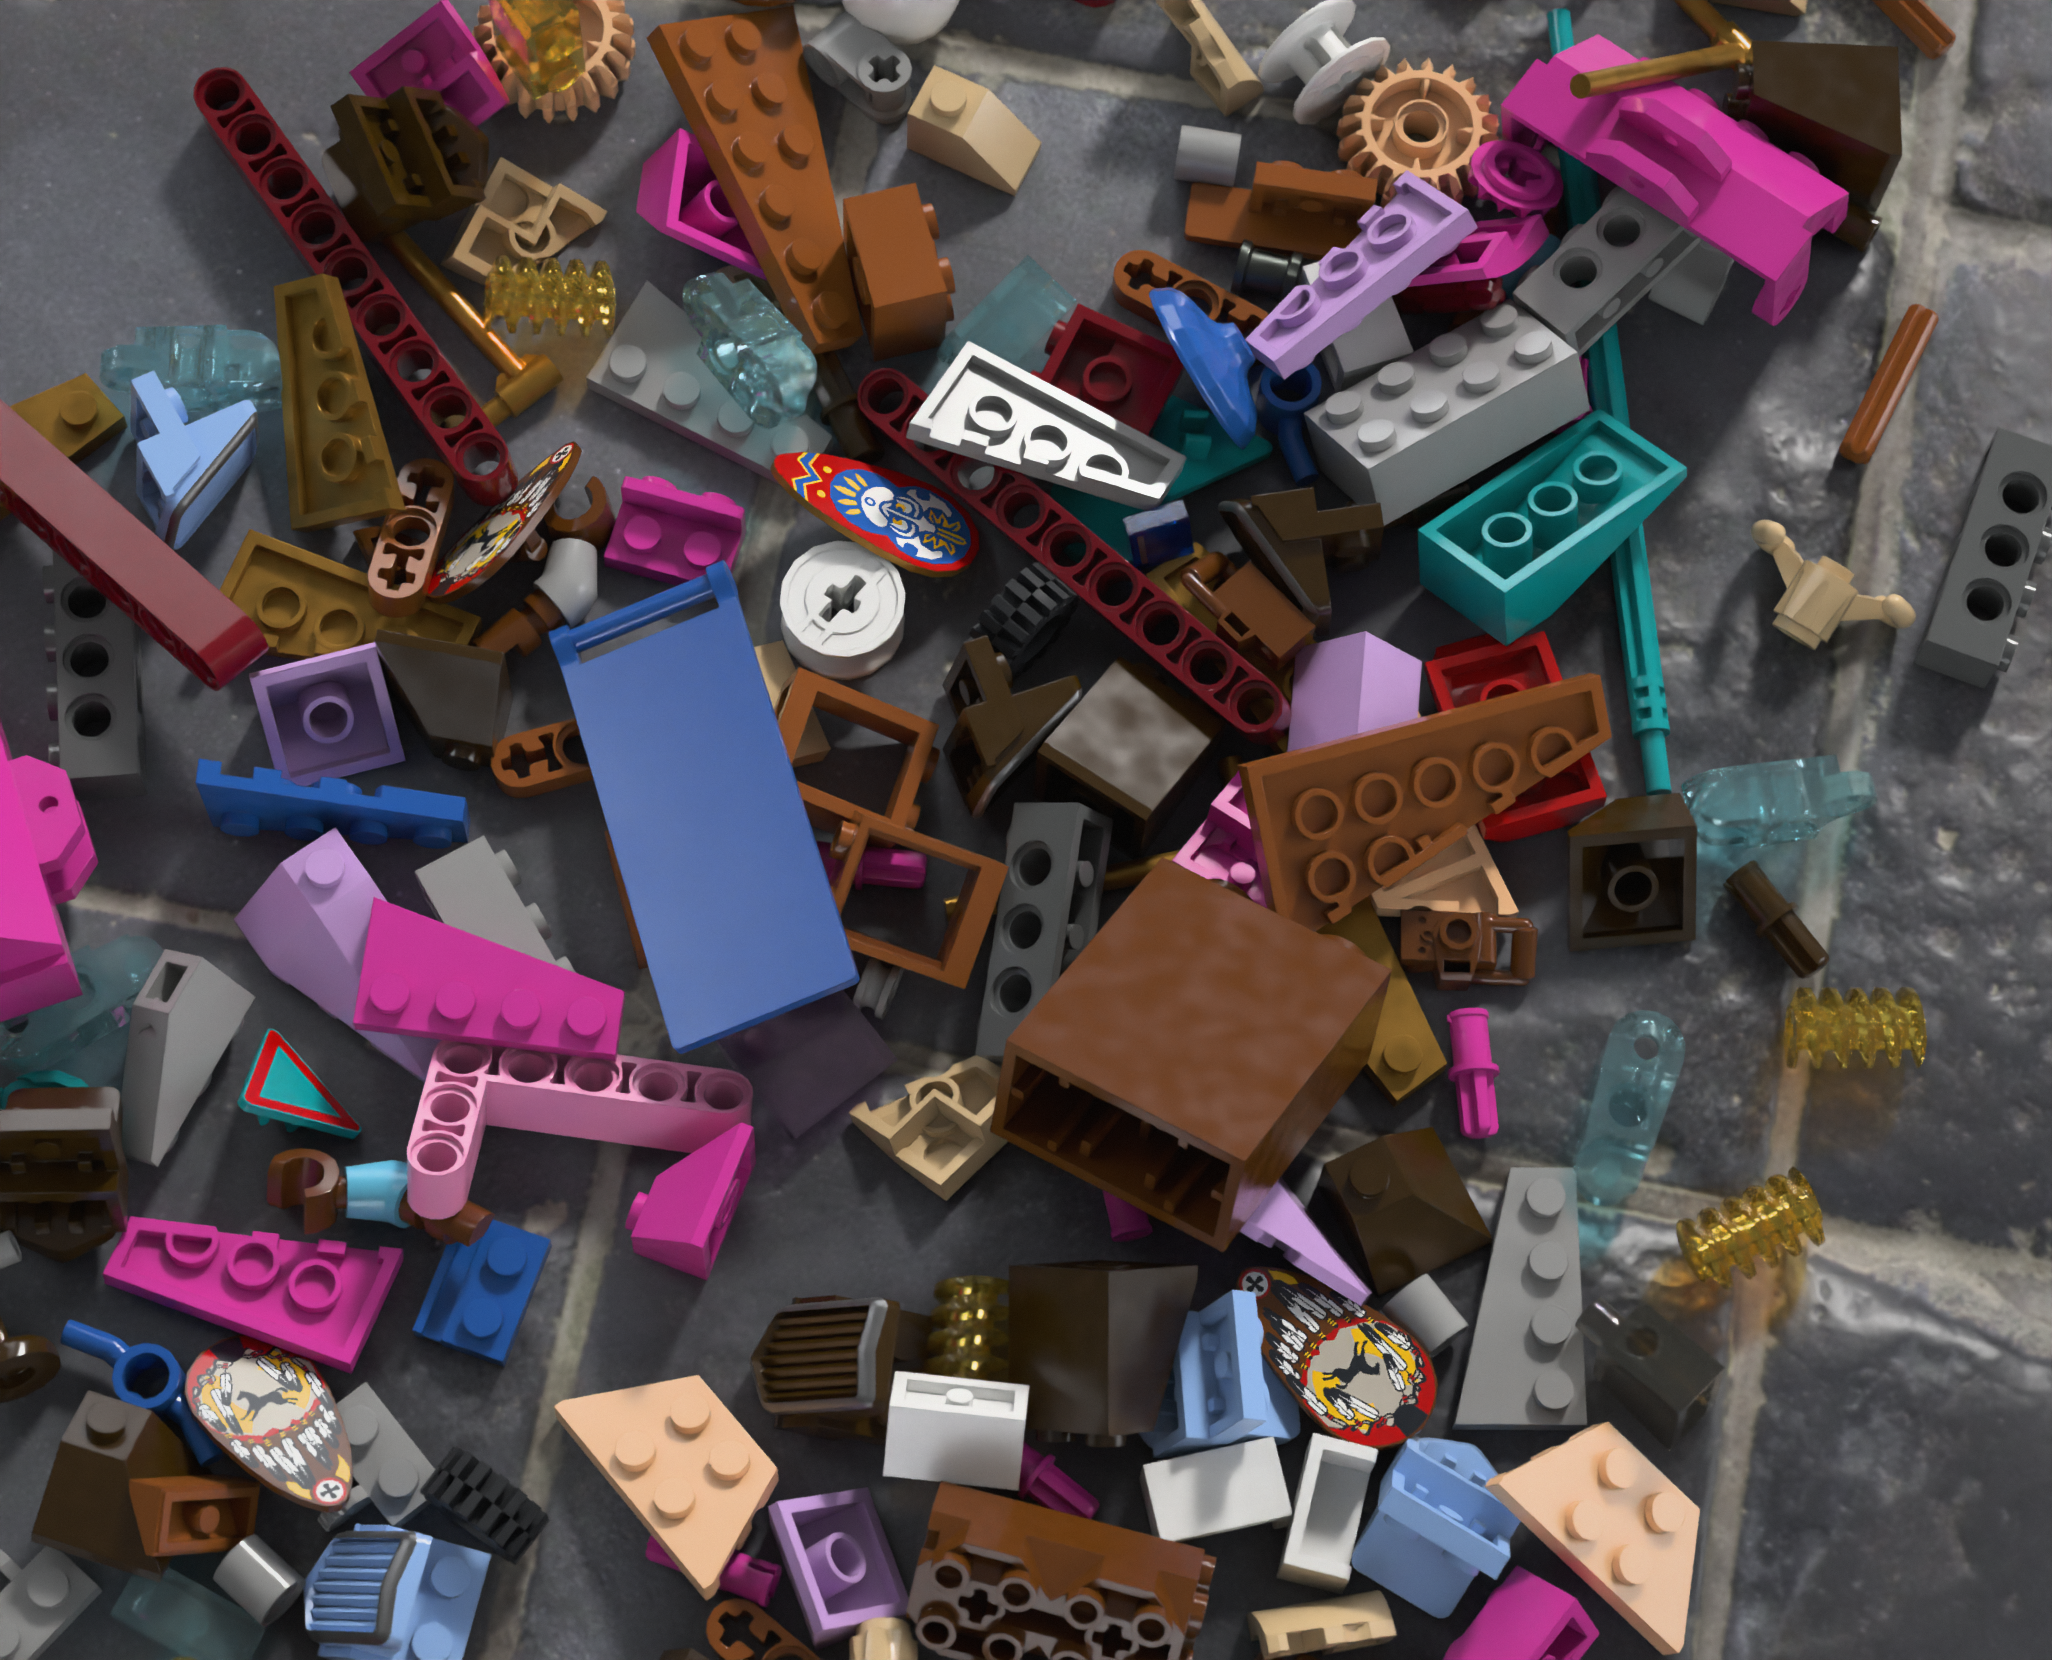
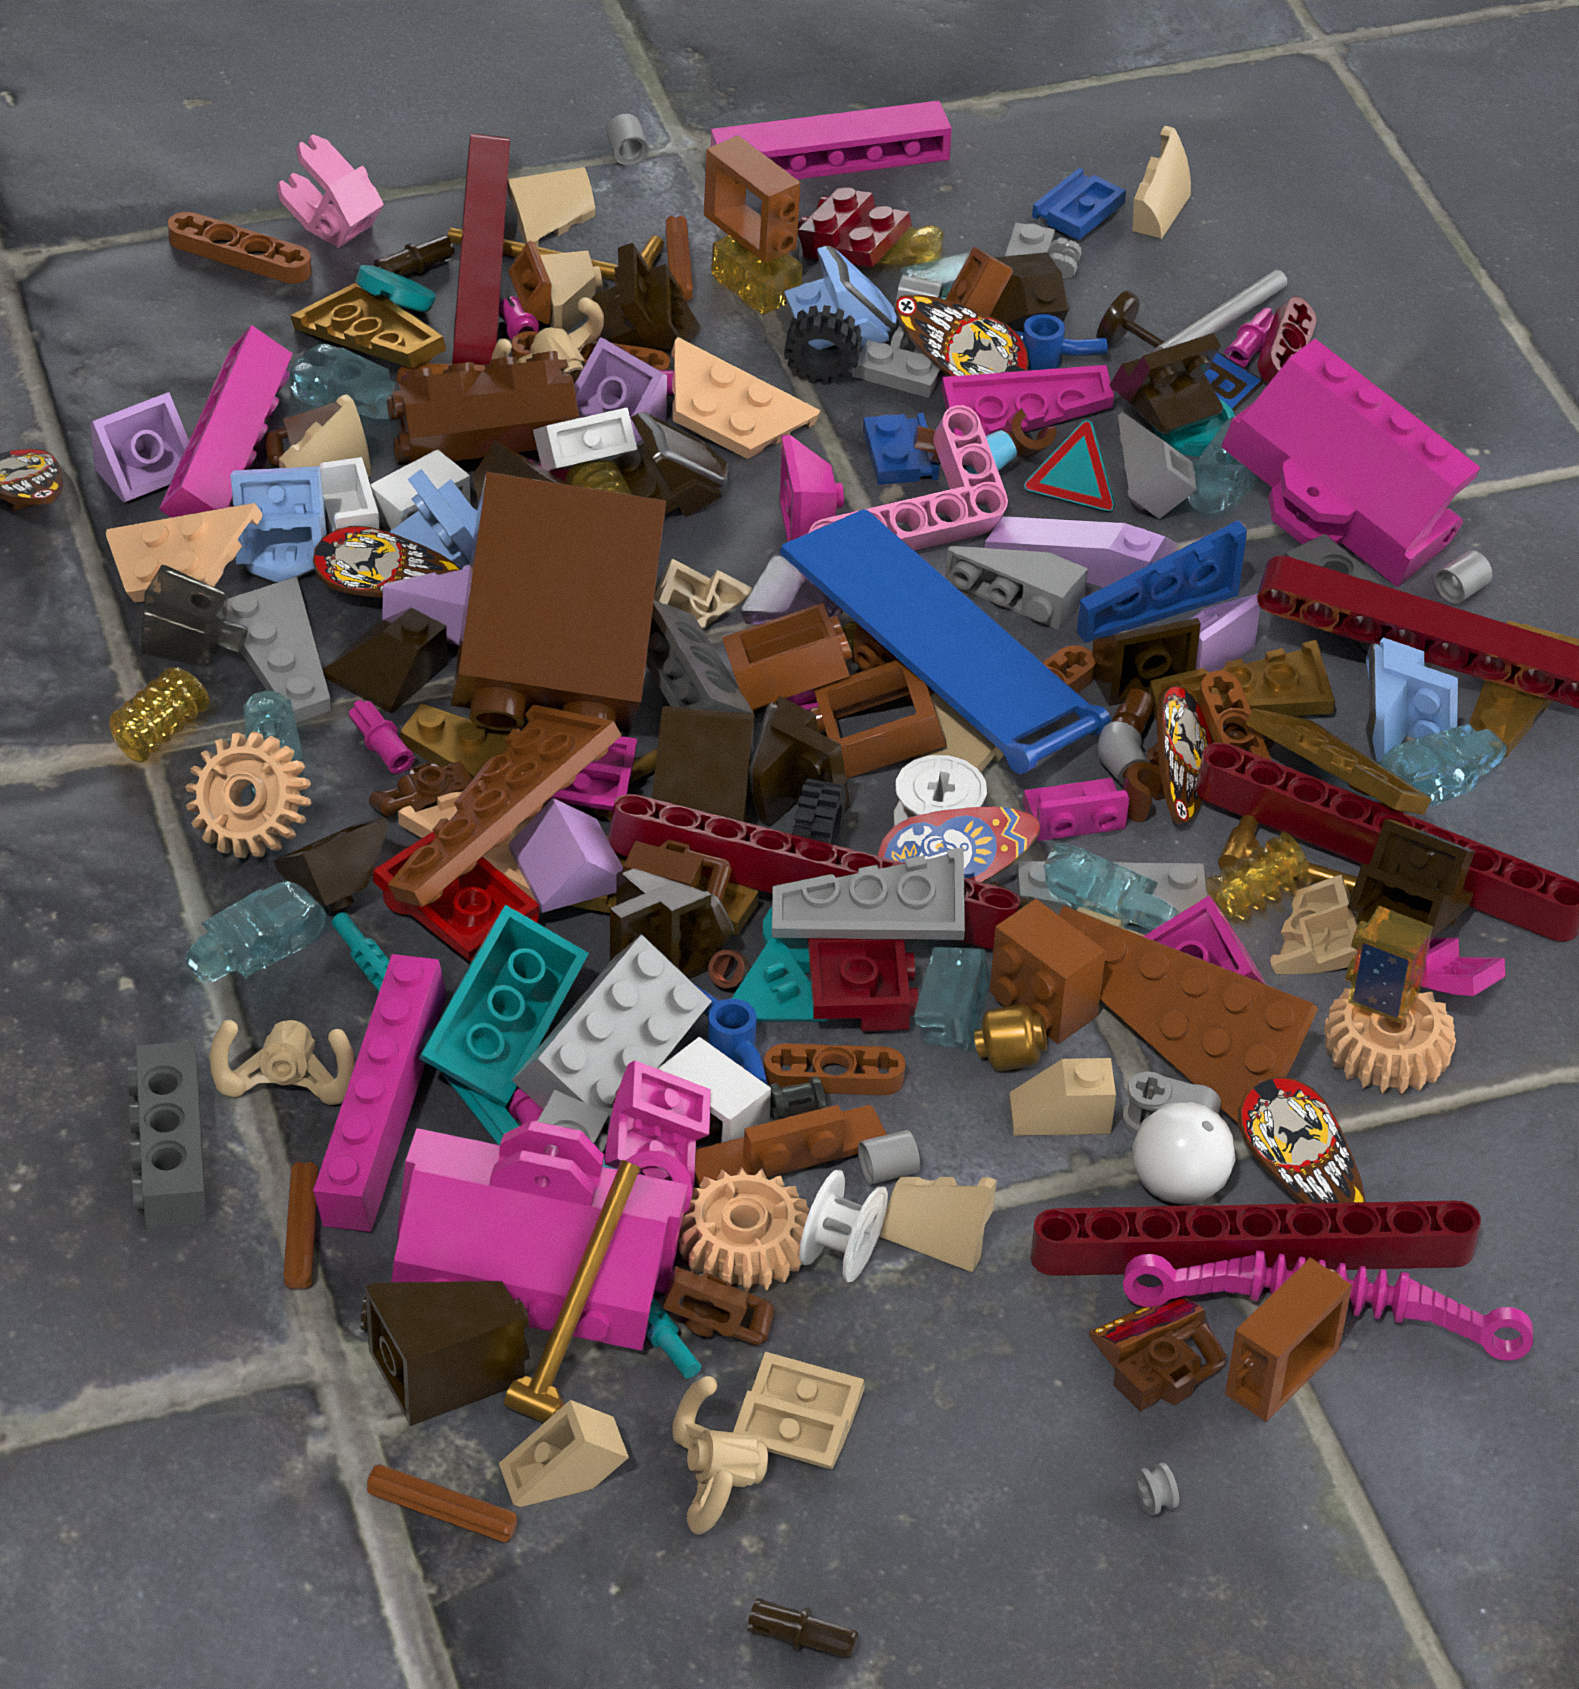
camera: 155 degrees right, 25 degrees down
dark pink wing [353,897,626,1061] -> none
clear blue tile [1122,500,1195,570] -> none
blue hat [1149,287,1257,450] -> none
lavender wing [1245,170,1478,380] -> none
light grey beam [1381,1274,1469,1359] -> none
dark brown axle [1723,860,1829,979] -> none
clear yellow piece [1784,987,1927,1069] -> none
none -> light nougat gear [185,732,311,858]
none -> dark pink brick [313,954,447,1232]
none -> reddish brown piece [663,1266,775,1346]
none -> copper hinge [708,950,750,988]
none -> pearl gold head [974,1004,1048,1071]

